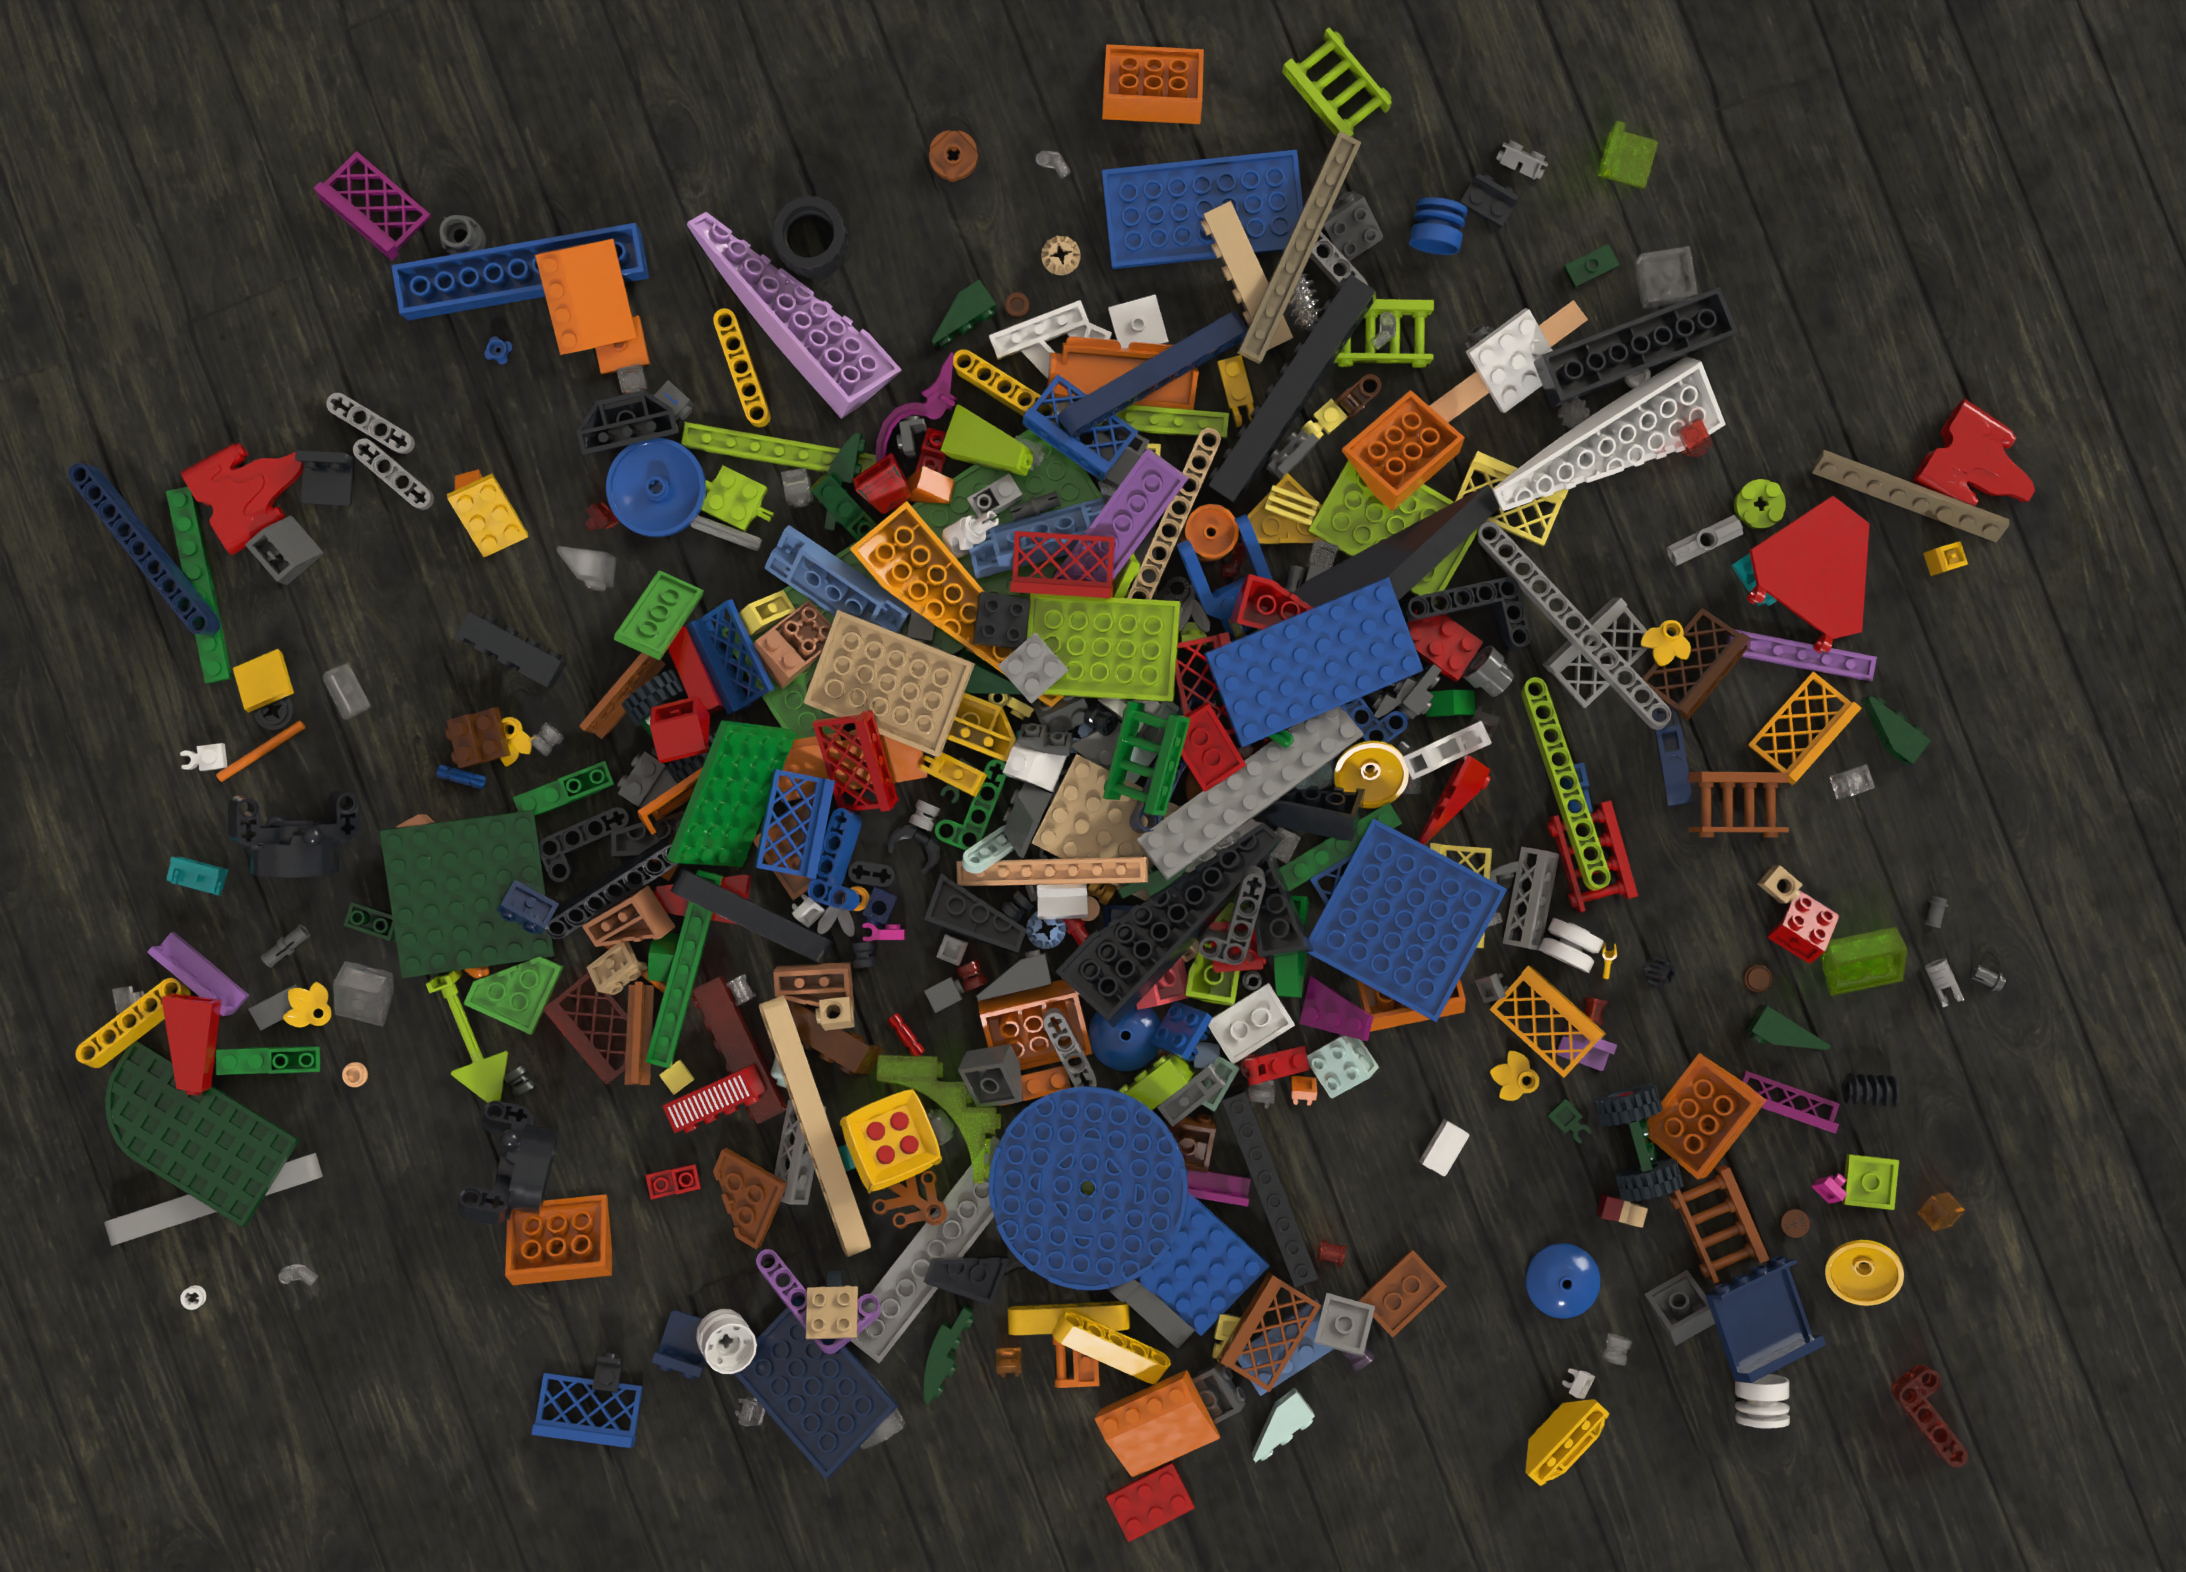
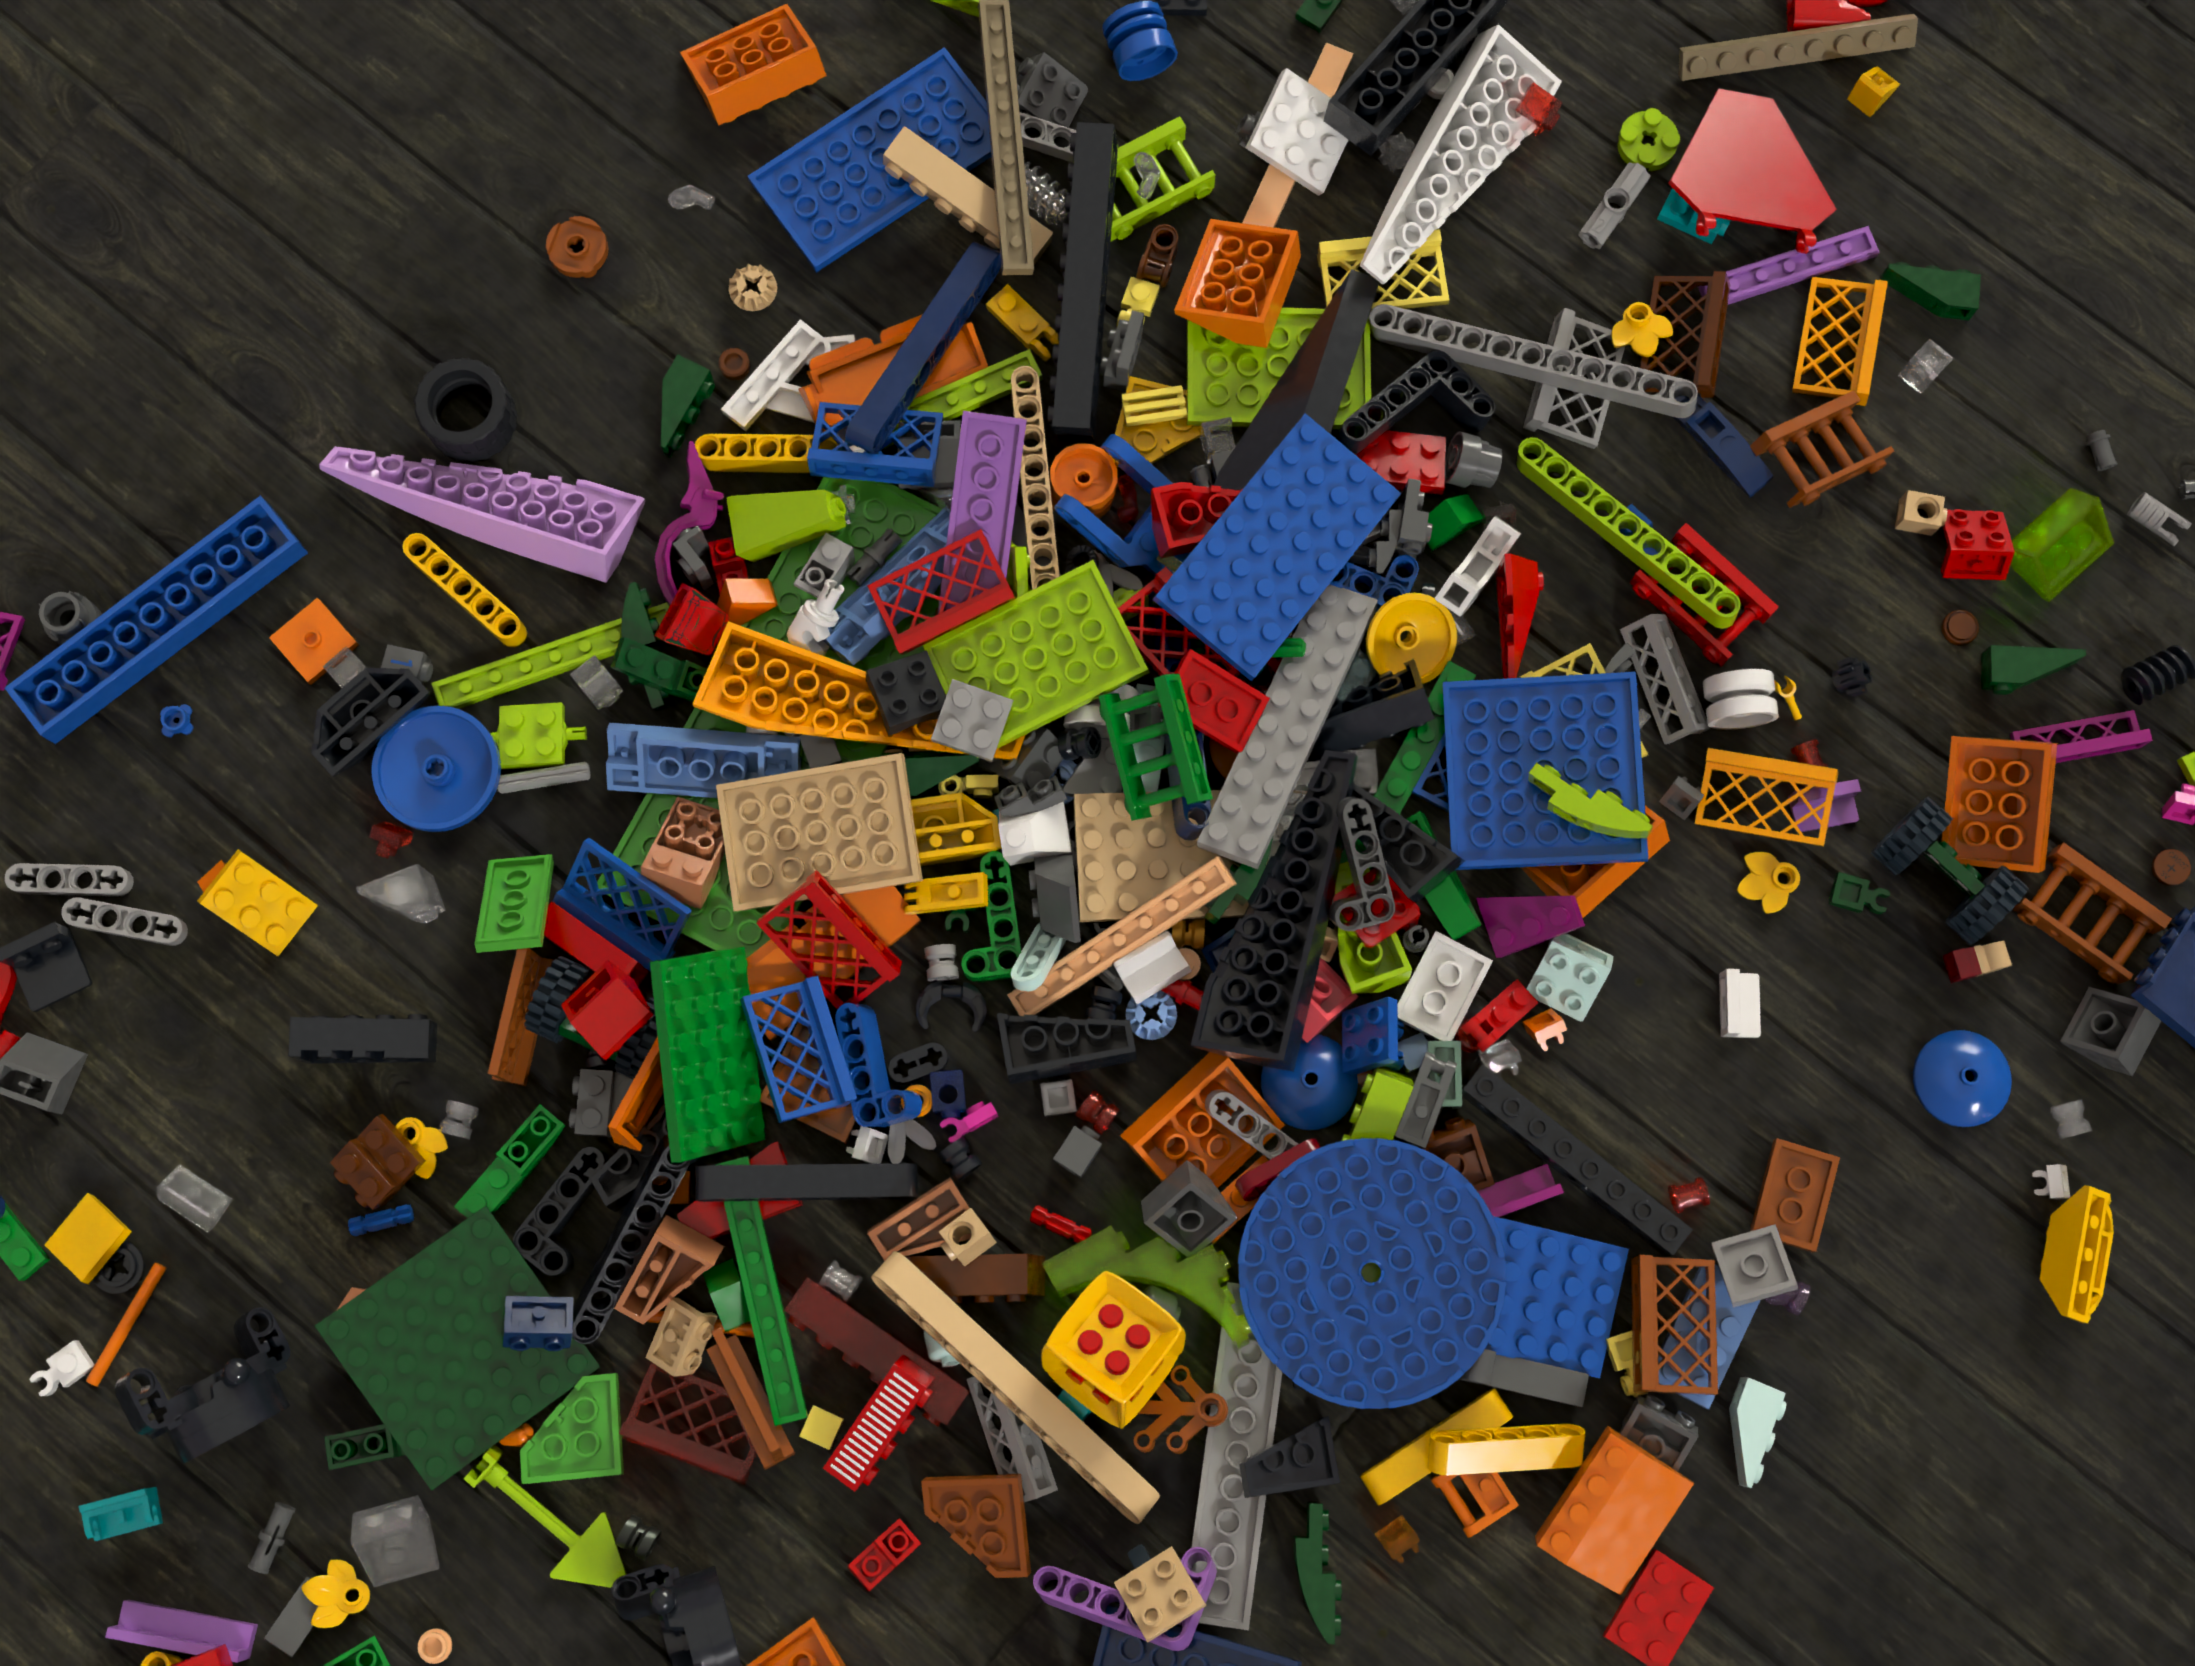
camera: 30 degrees left, 10 degrees down
orange slope [535,239,637,355] -> none
light yellow slope [739,590,796,637] -> none
dark grey slope [977,949,1052,1001] -> none
white plate [1108,295,1169,348] -> none
none -> dark red beam [1235,1139,1321,1201]
none -> lime slope [1528,763,1653,839]

